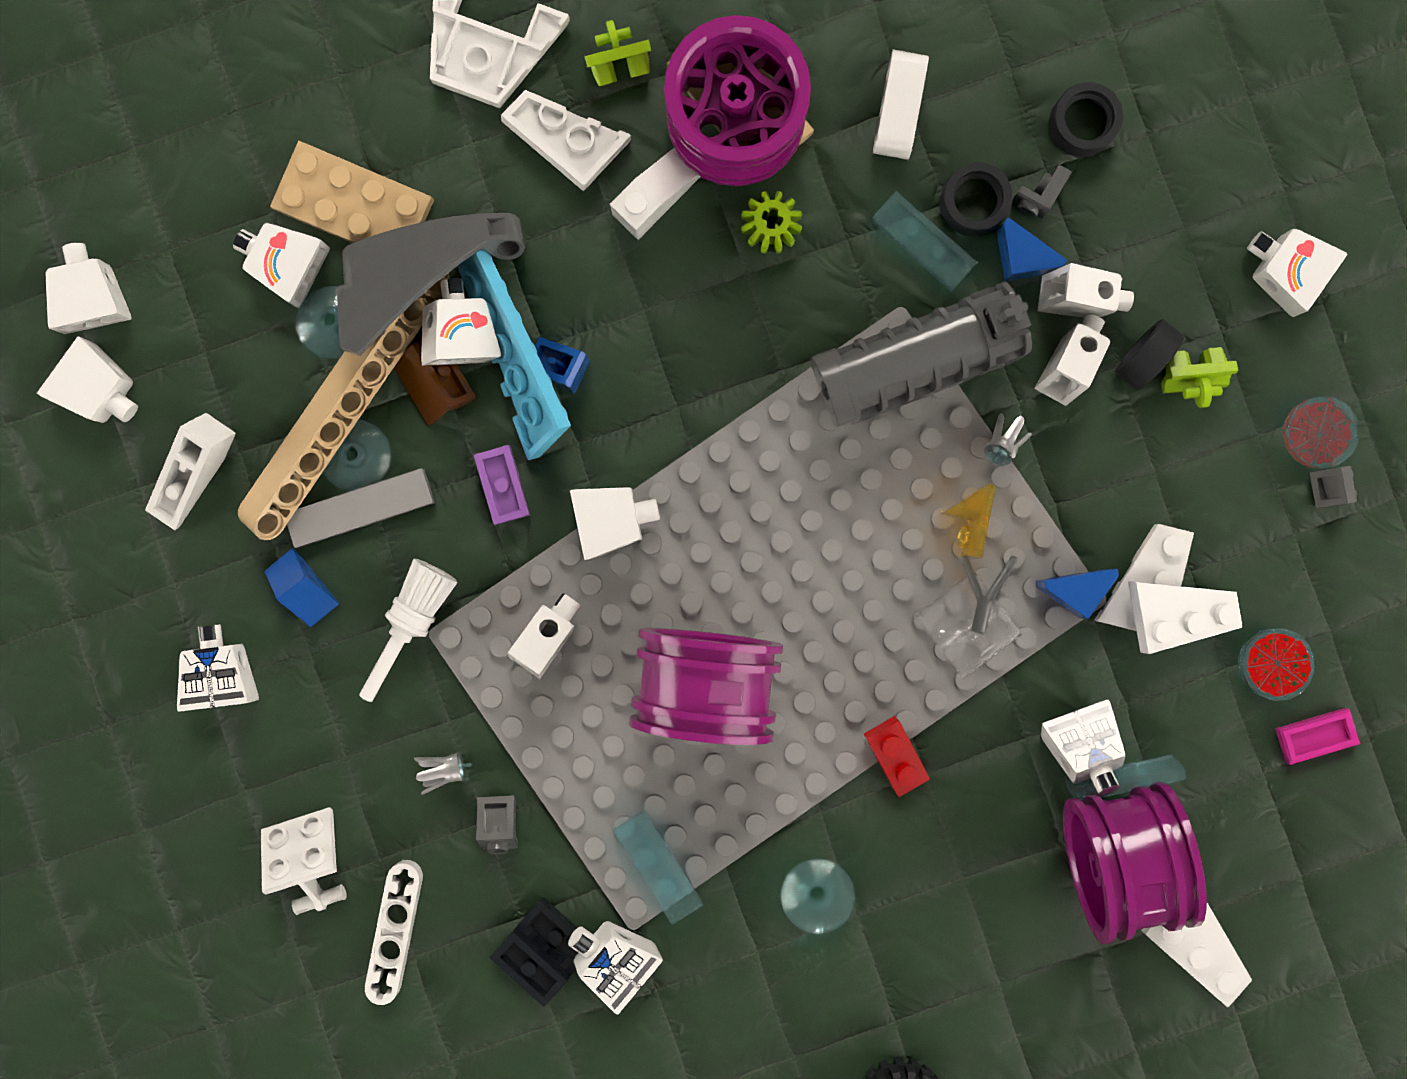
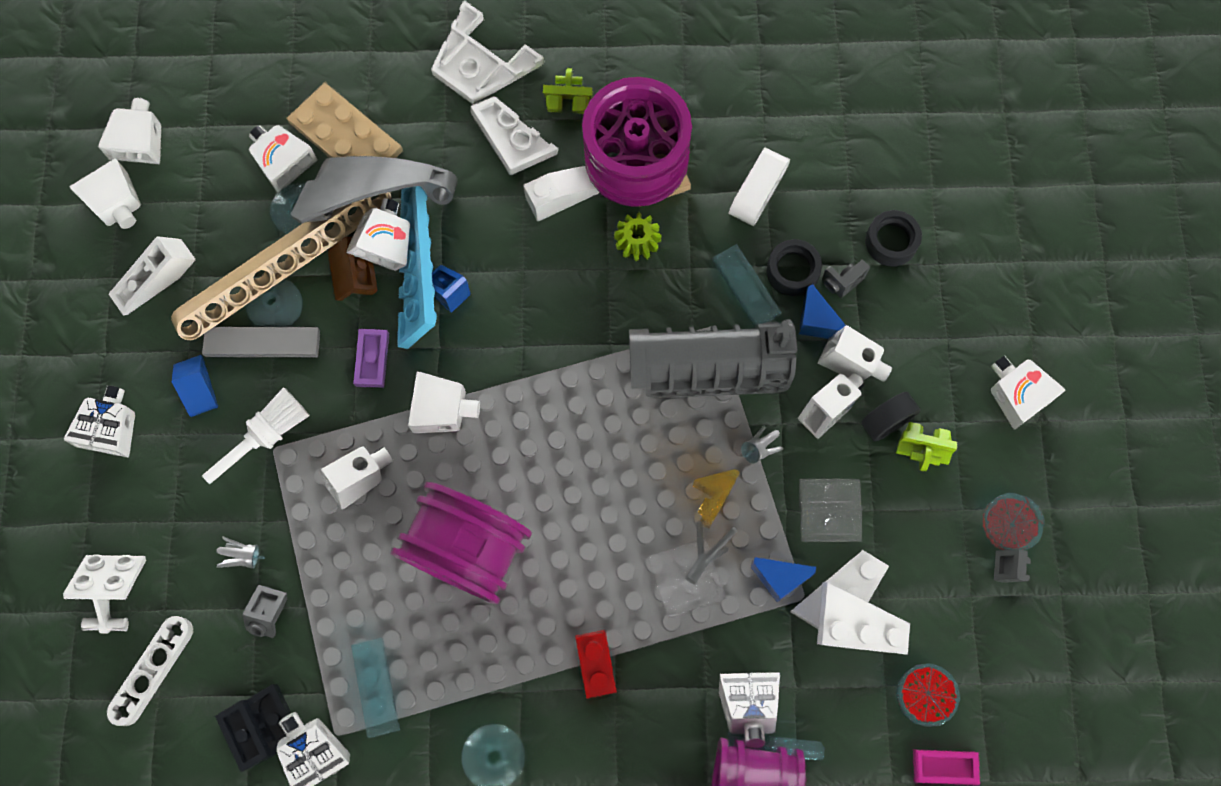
camera: 20 degrees right, 15 degrees down
none -> clear slope [799,479,862,542]

